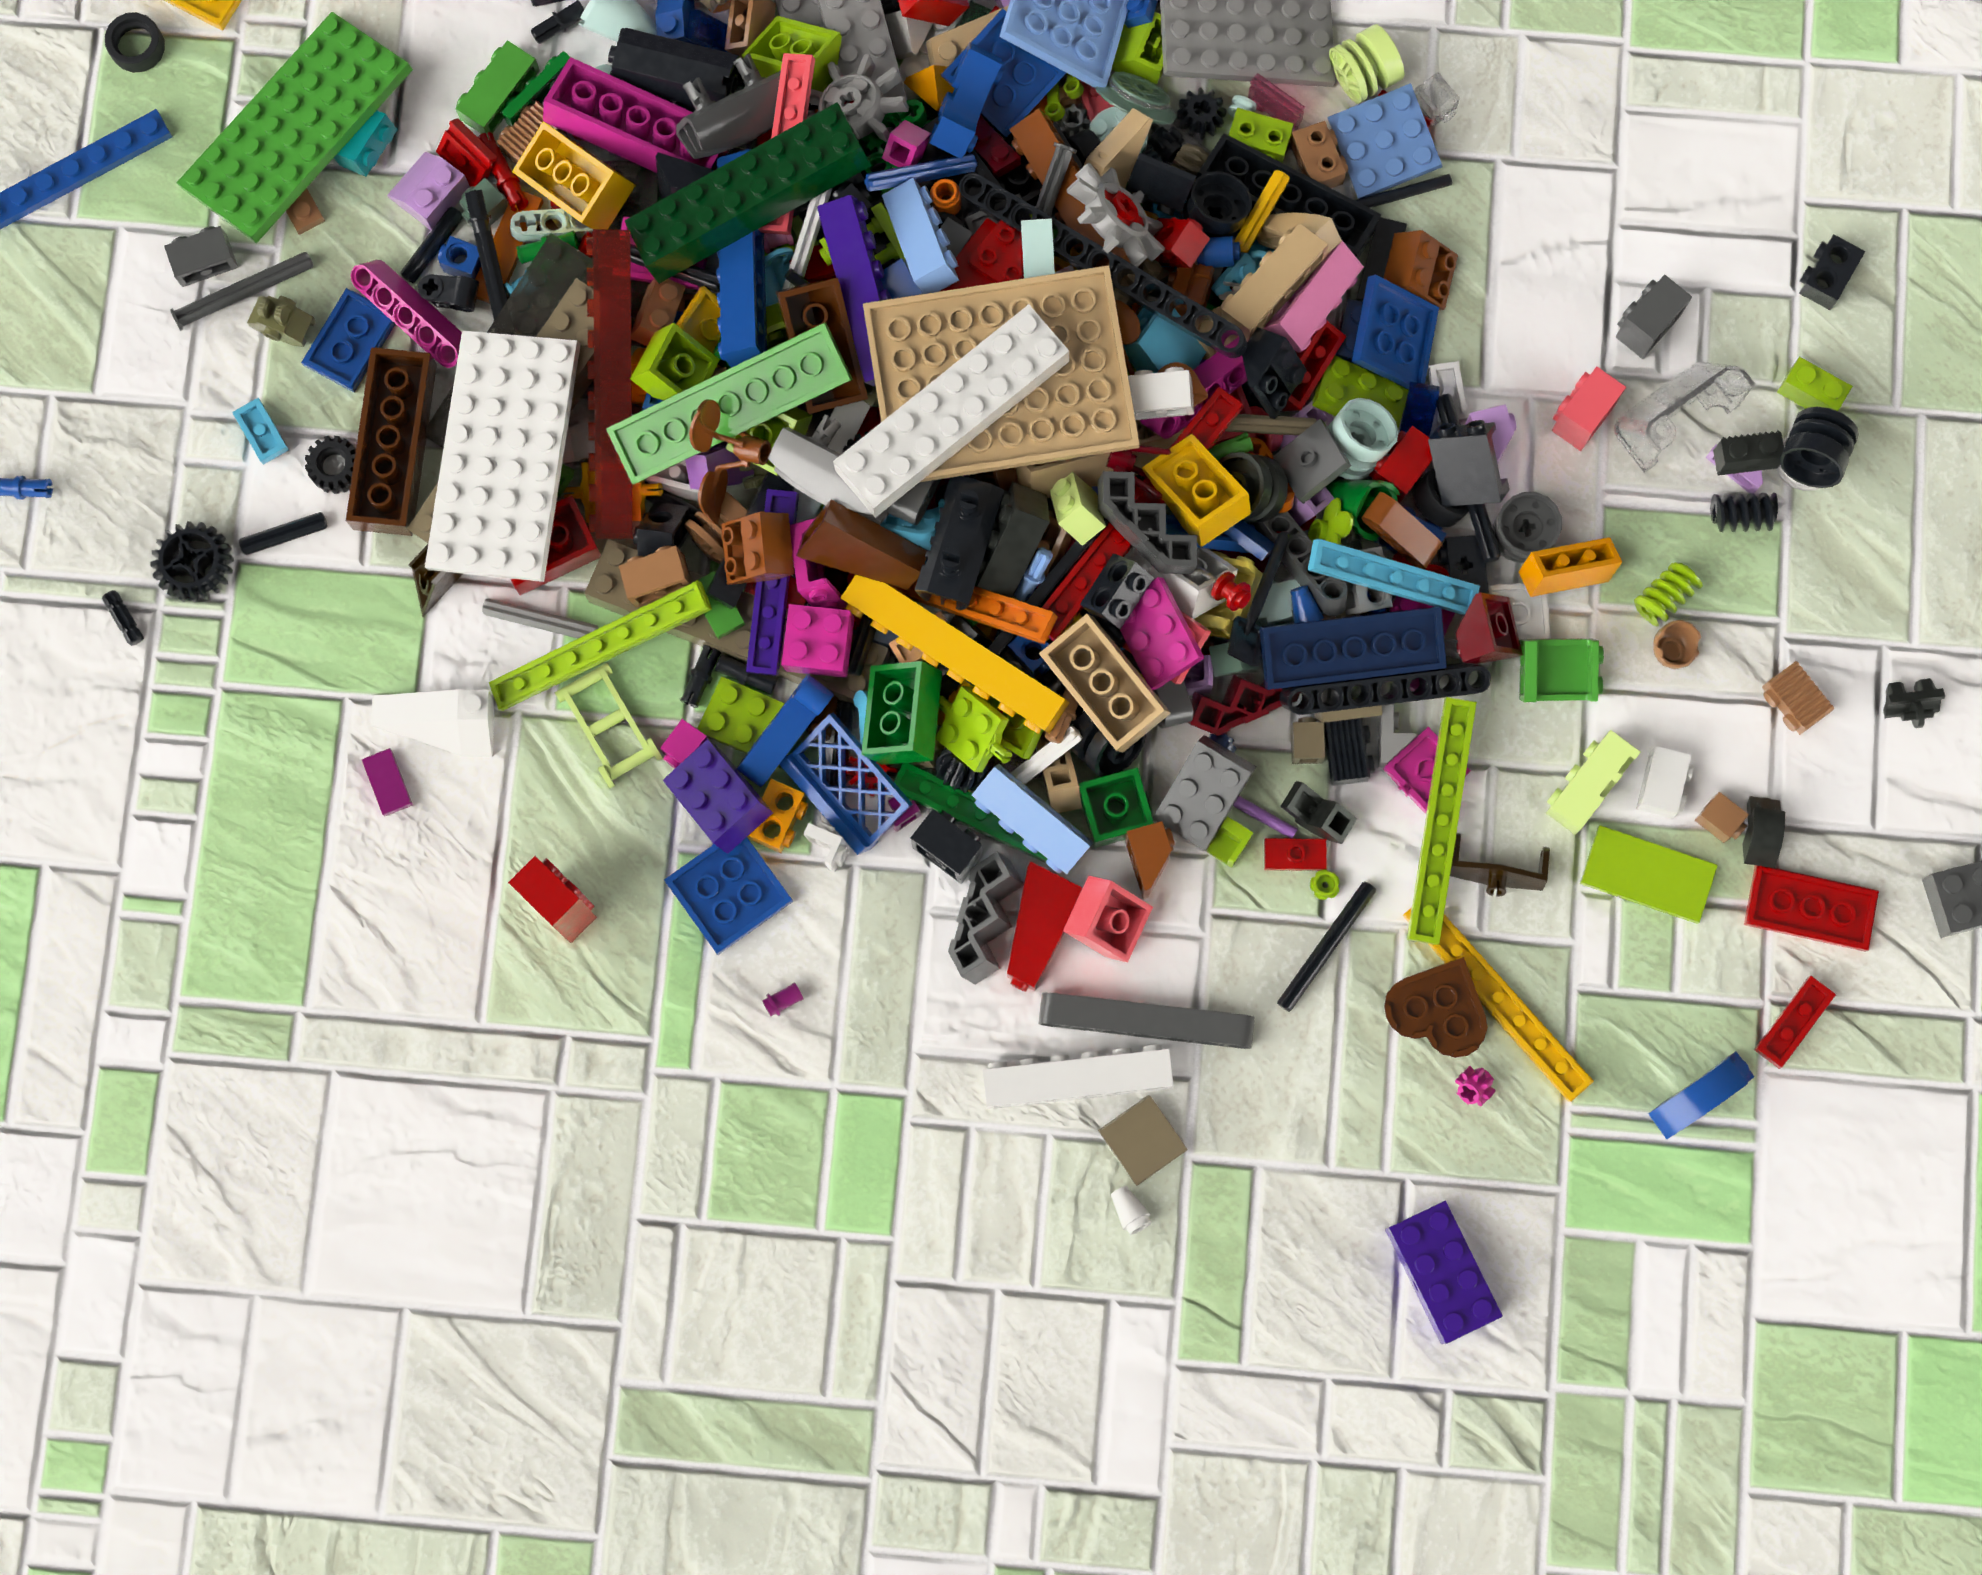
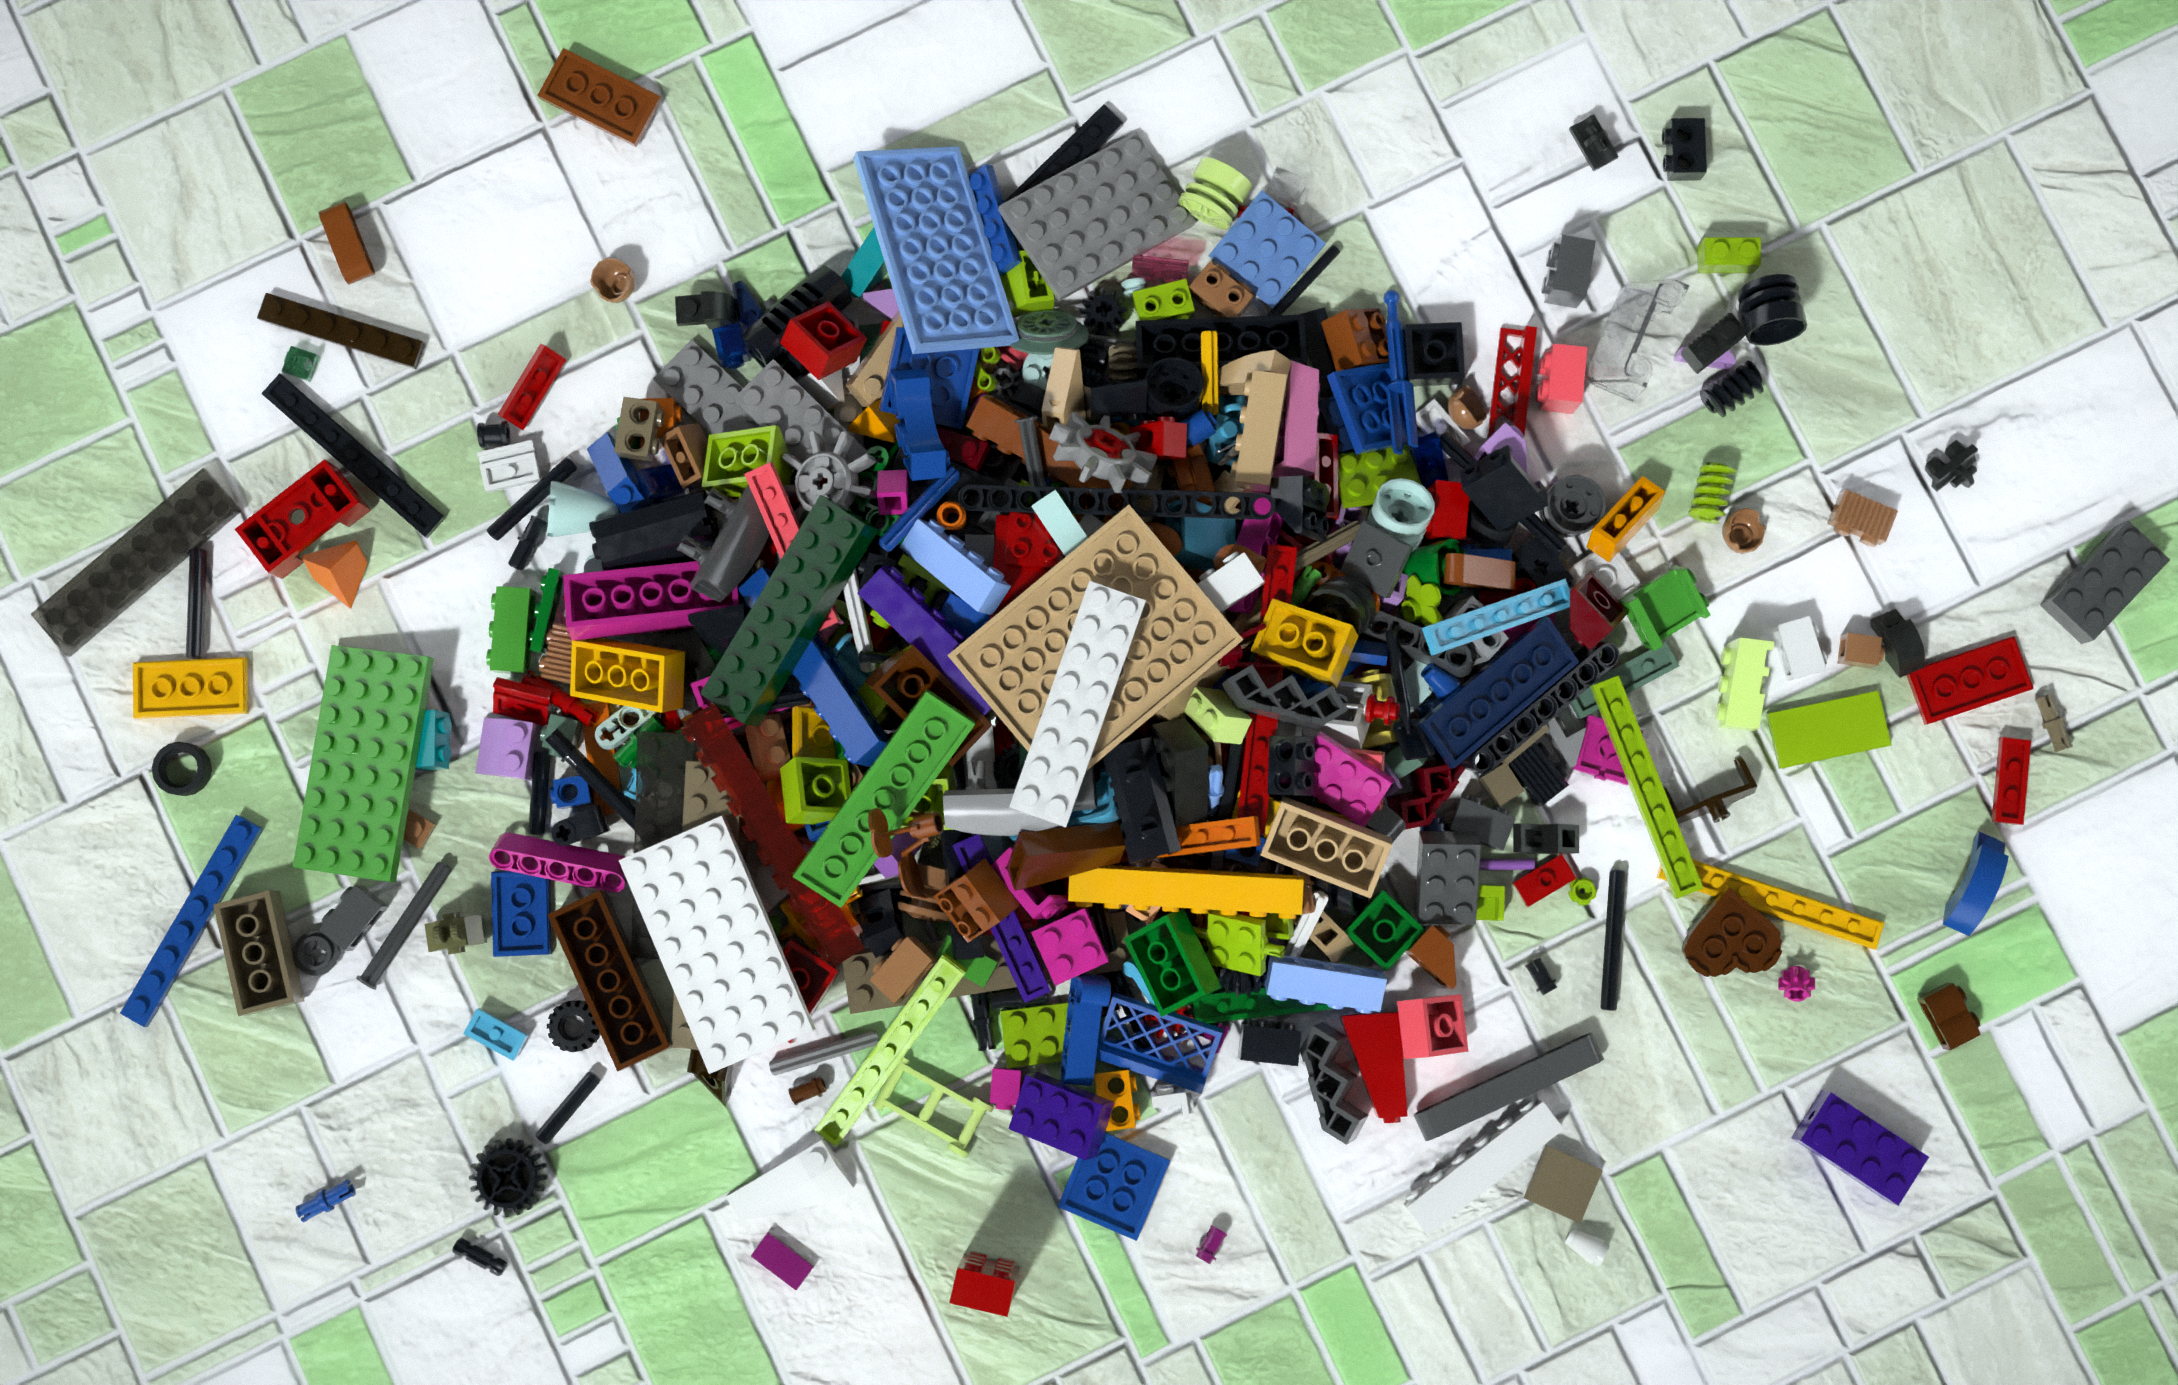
camera: 30 degrees left, 5 degrees up
none -> dark tan brick [213,890,305,1016]
none -> dark grey gear [293,930,340,976]
none -> reddish brown pin [788,1075,827,1106]
none -> blue piece [1383,290,1419,455]
none -> black brick [1403,322,1465,387]
none -> medium nougat hair [1448,385,1487,430]
none -> dark grey brick [1448,795,1516,851]
none -> red fence [1487,326,1537,439]
none -> black pin [1525,957,1557,995]
none -> pearl dark grey hips [1569,114,1619,172]
none -> sand green plate [1570,641,1680,720]
none -> reddish brown brick [1917,983,1981,1050]
none -> dark tan pin [2035,693,2073,752]

